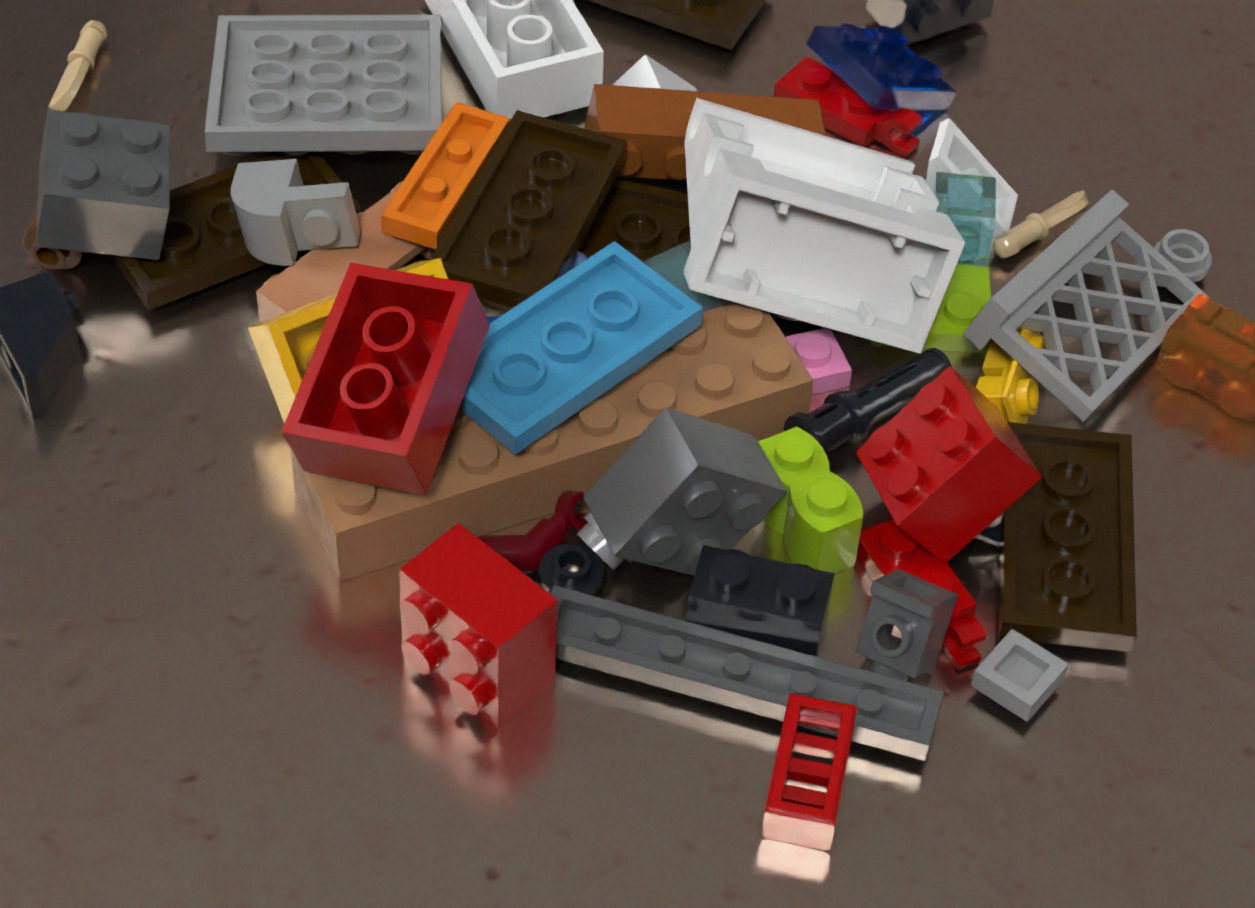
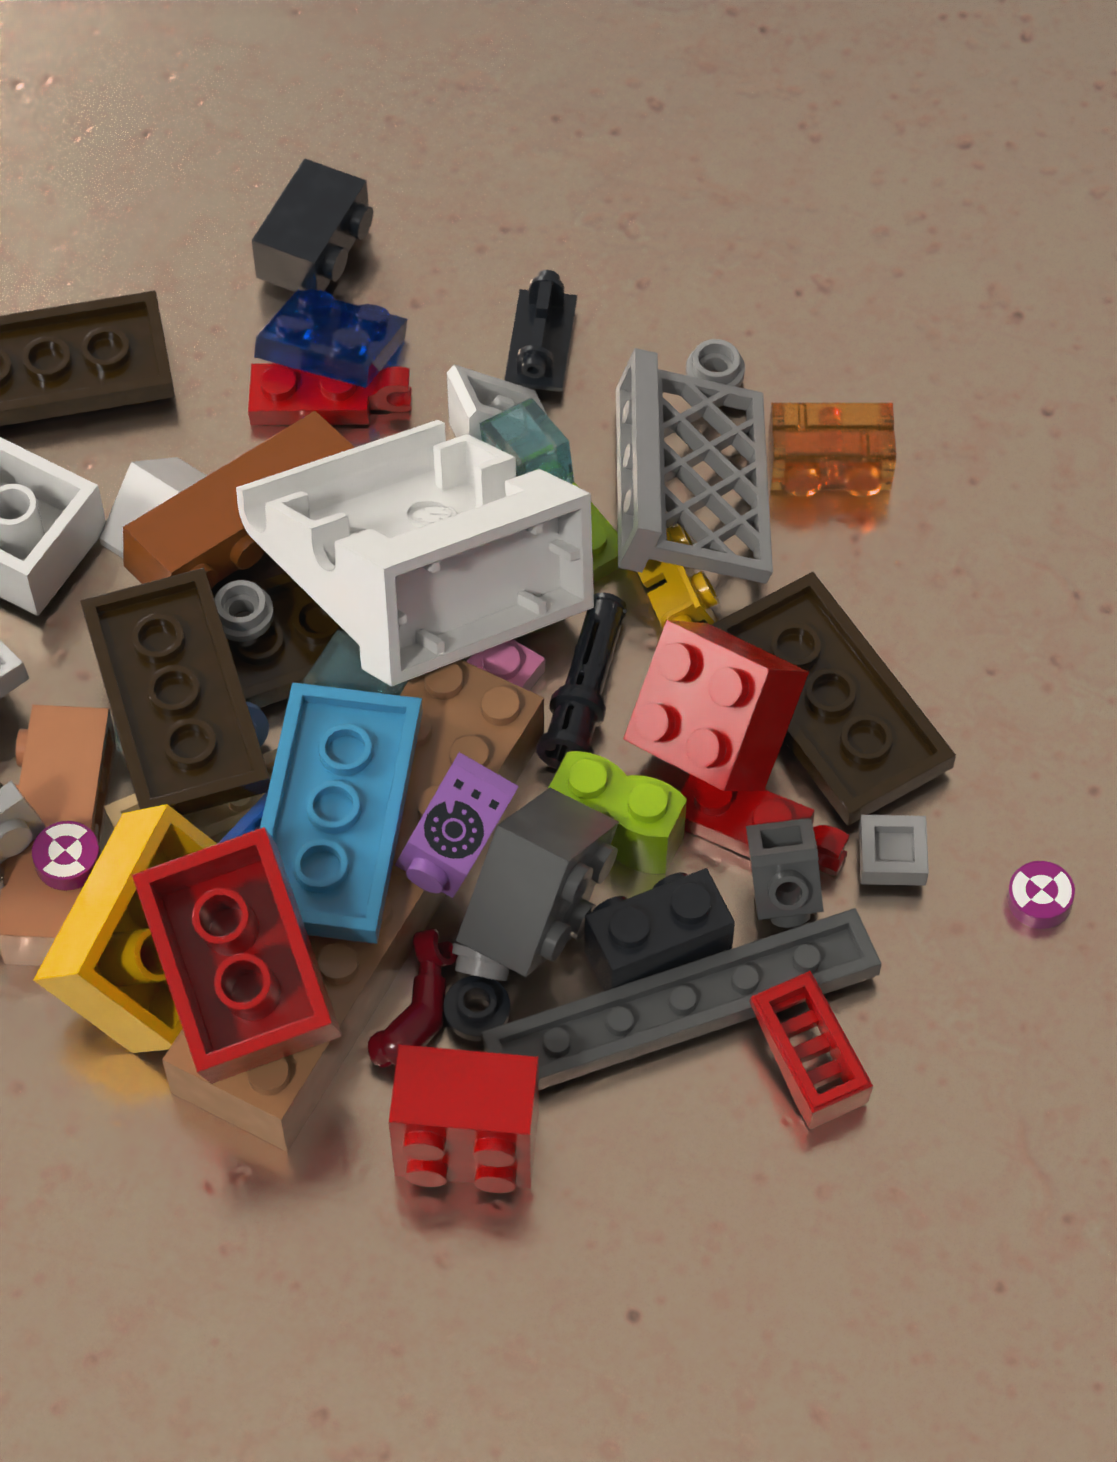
camera: 35 degrees left, 10 degrees up
orange plate [381,102,510,250] -> none
tan piece [992,190,1089,258] -> none
none -> magenta tile [32,821,101,891]
none -> light grey plate [214,580,274,642]
none -> medium lavender slope [395,752,519,898]
none -> black hinge [504,270,577,392]
none -> magenta tile [1007,861,1075,929]

